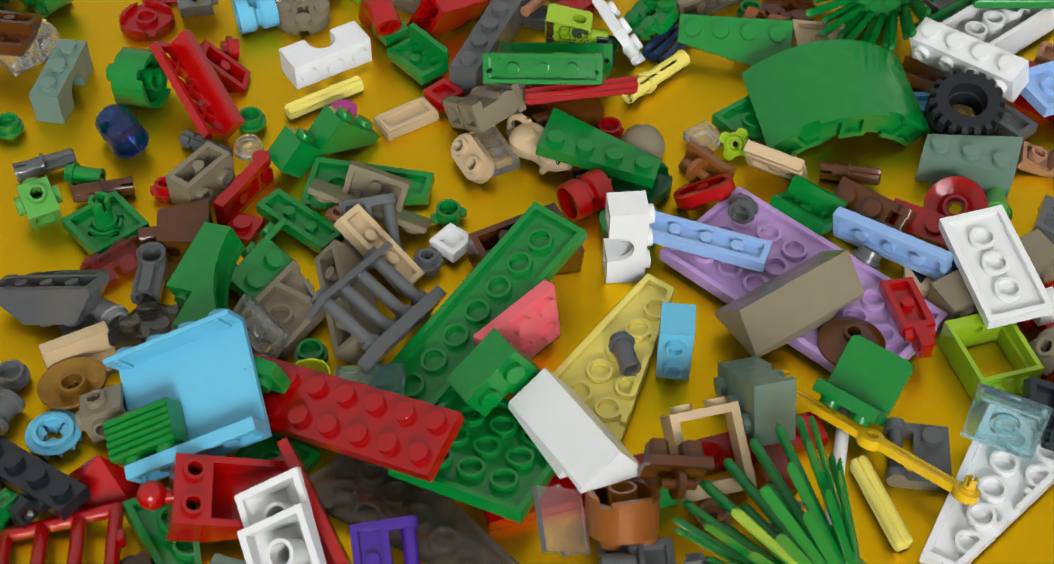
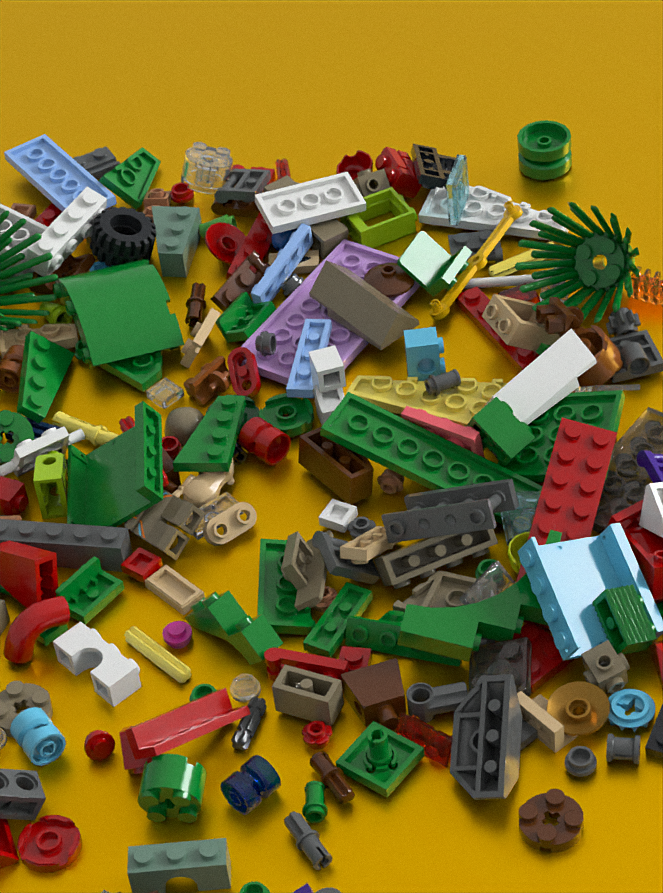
camera: 95 degrees left, 5 degrees down
bright green brick [13,176,63,230] -> none
green plate [431,199,467,227] -> none
sand green wedge [714,356,796,446] -> none
lime plate [719,128,749,160] -> none
red hinge [878,277,936,359] -> none

